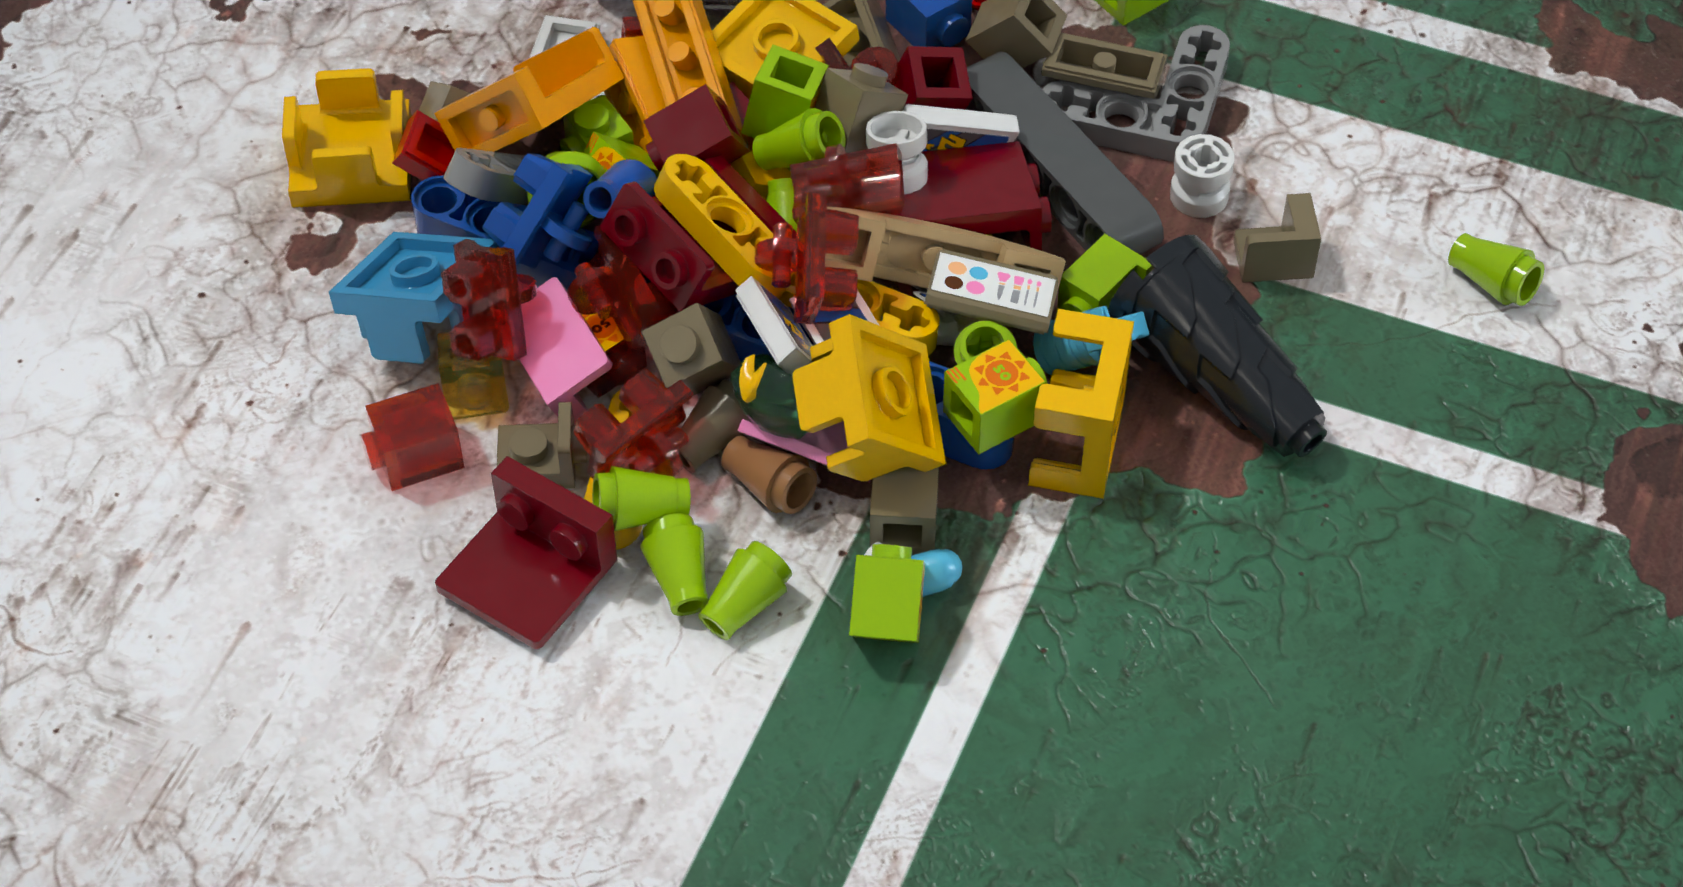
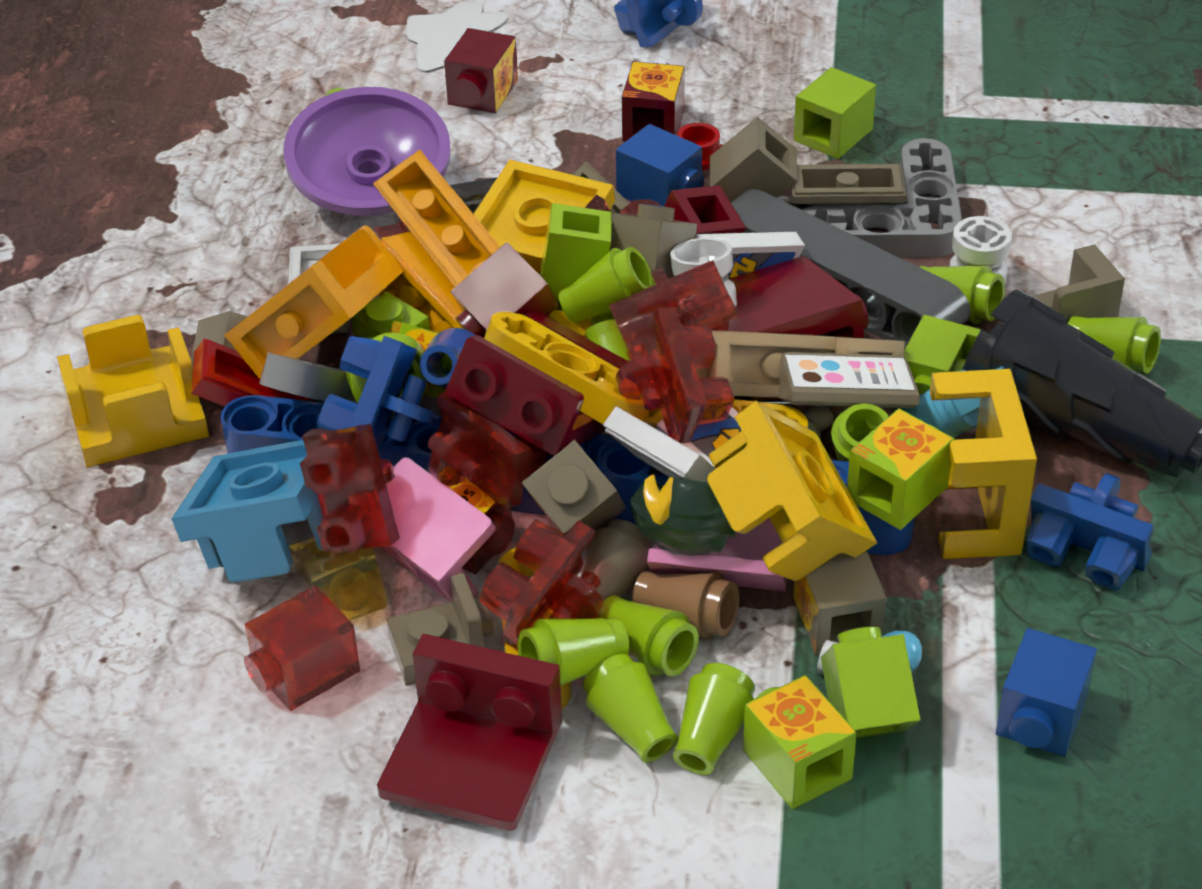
camera: 15 degrees left, 10 degrees down
none -> lime cone [595,595,699,676]
none -> lime brick [743,675,857,810]
none -> lime cone [920,266,1005,324]
none -> blue brick [995,628,1097,756]
none -> blue hips [1027,473,1153,591]
none -> lime cone [1068,315,1161,374]

